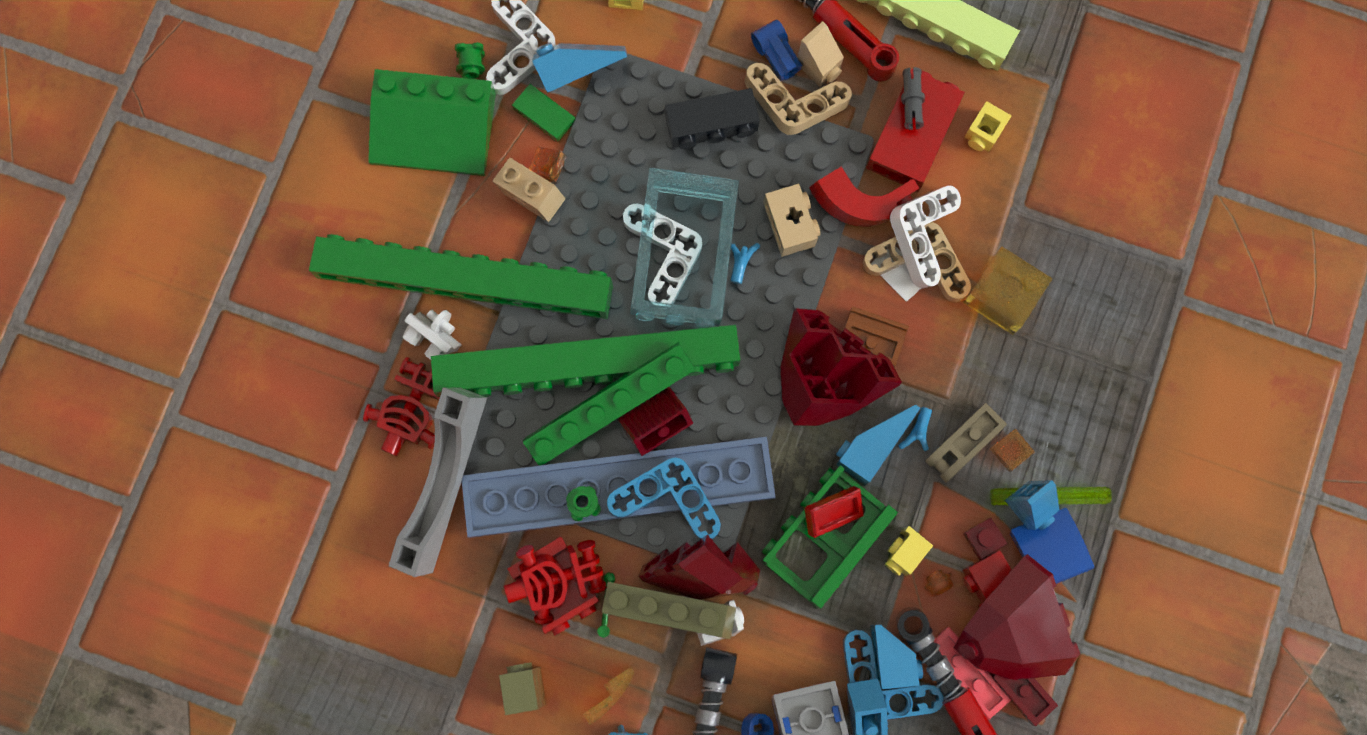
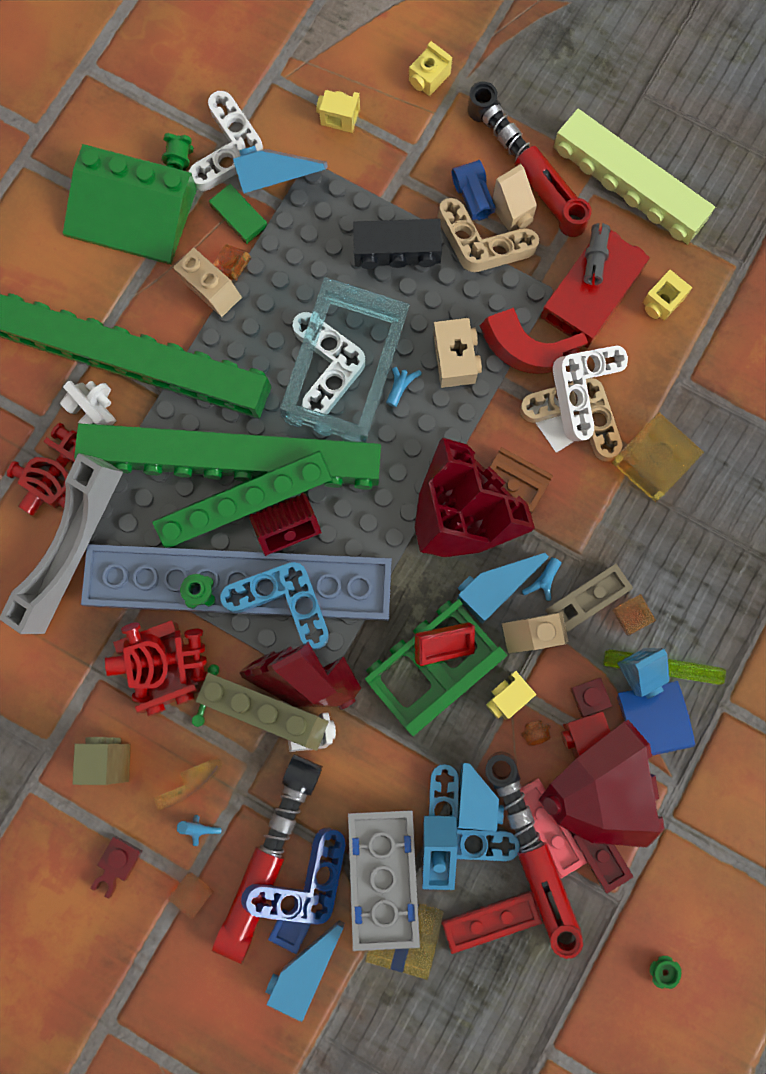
camera: 15 degrees right, 0 degrees up
none -> tan slope [502,612,569,653]

